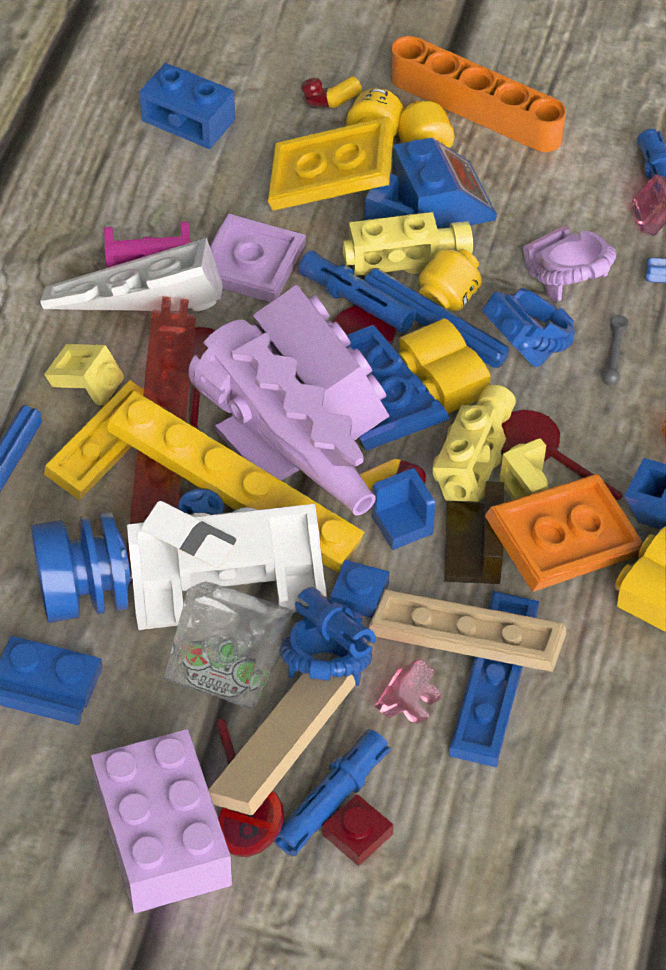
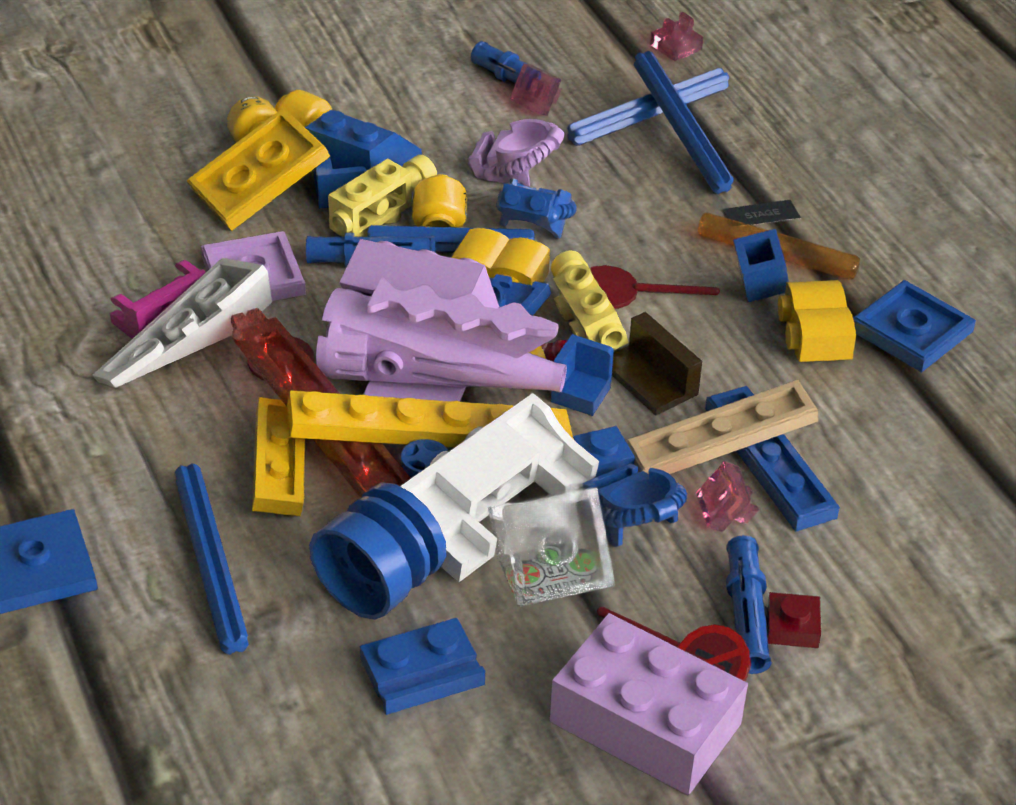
camera: 40 degrees left, 10 degrees down
light yellow bracket [44,344,124,406] -> none
blue brick [139,62,235,149] -> none
white sticker [141,501,236,568] -> none
tan tile [208,673,356,815] -> none
blue pin [295,587,376,658] -> none
arm [301,76,362,108] -> none
orange beam [391,36,566,152] -> none
orange tile [485,474,643,592] -> none
light yellow bracket [499,438,548,500] -> none
dark grey hinge [603,315,628,386] -> none

